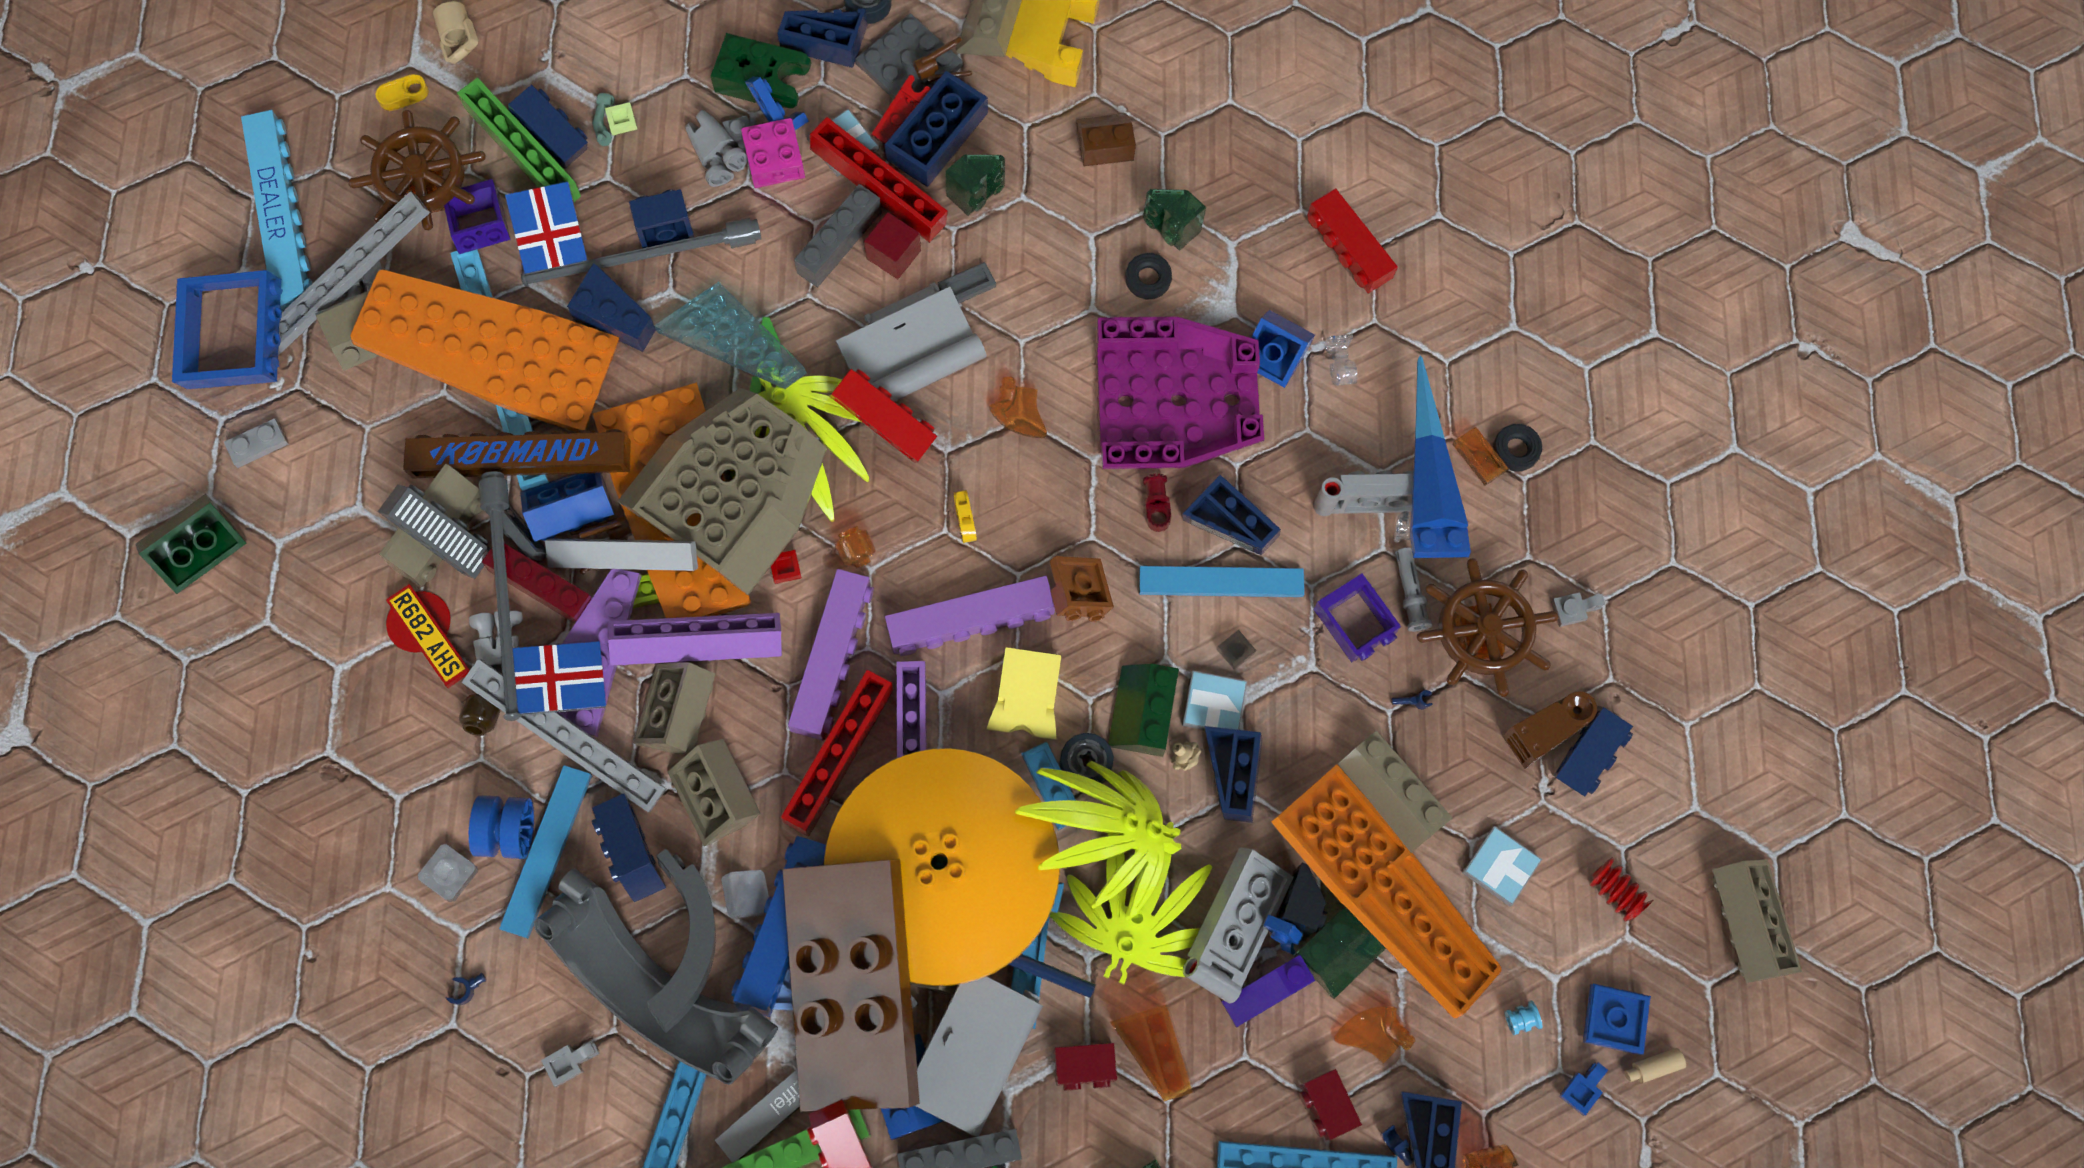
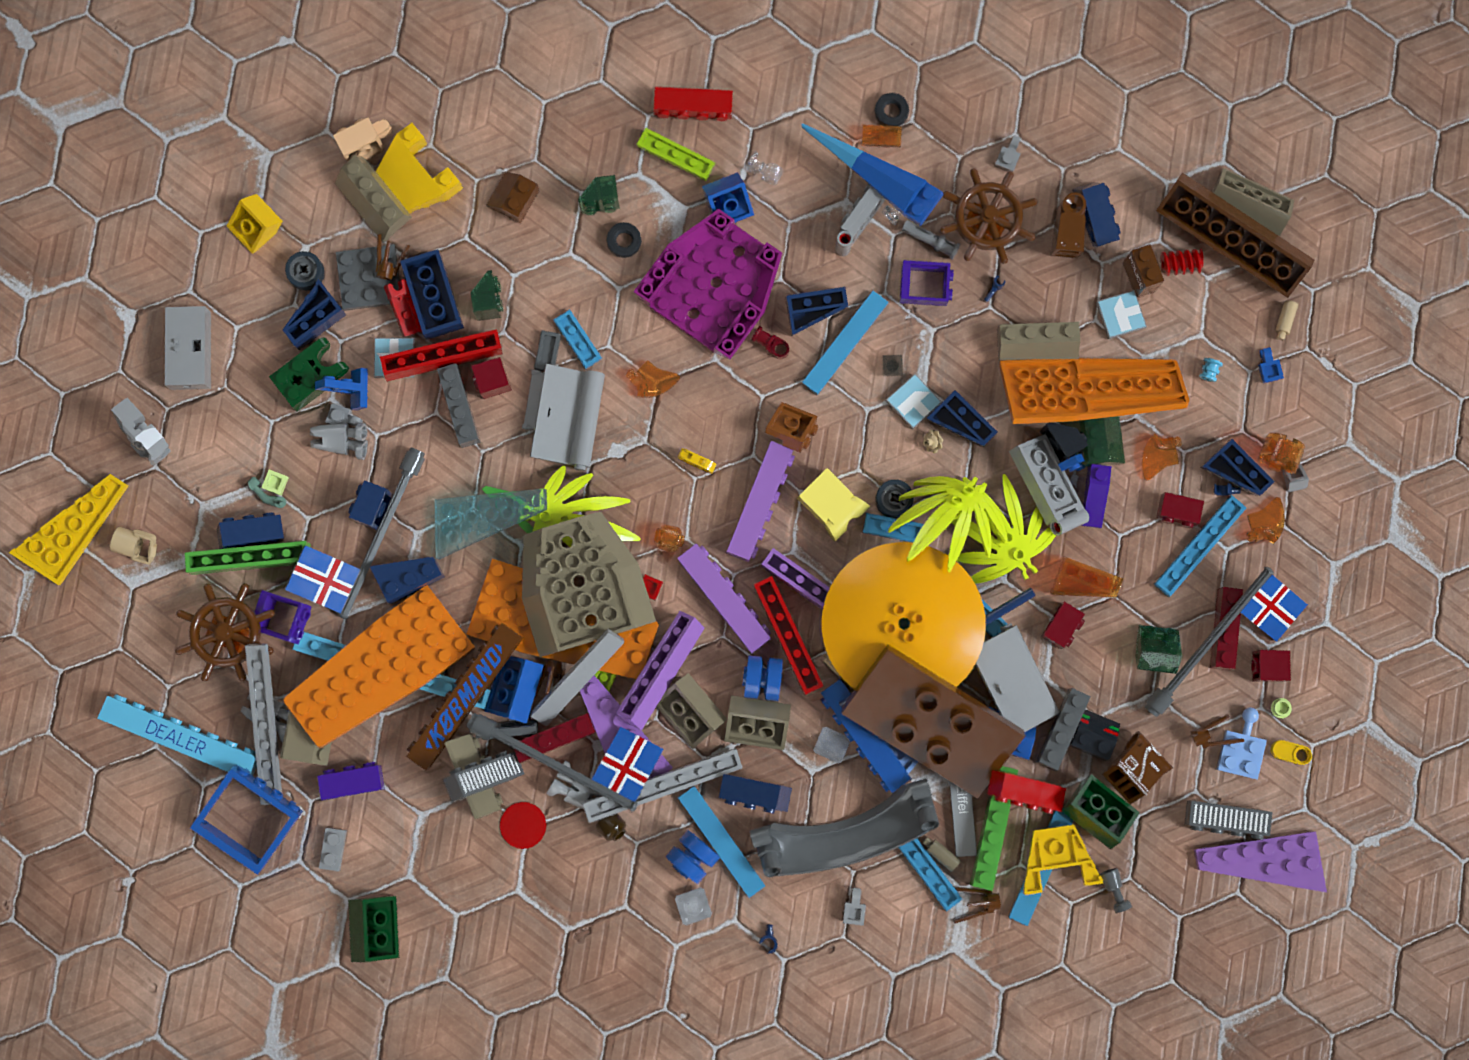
camera: 50 degrees left, 10 degrees up
yellow piece [375,74,429,111] -> none
tile [386,584,470,688] -> none
dark grey arch [646,849,716,1033] -> none
dark pink bracket [741,118,805,188] -> none
red brick [829,369,937,463] -> none
dark green slope [1108,663,1179,757] -> none
blue plate [1583,983,1651,1055] -> none
none -> dark purple brick [317,762,385,800]
none -> dark azure tile [554,309,602,369]
none -> lime plate [637,128,715,181]
none -> blue wheel [742,655,783,701]
none -> dark tan cylinder [923,837,961,872]
none -> reddish brown brick [1122,244,1164,298]
none -> reddish brown brick [1156,172,1315,298]

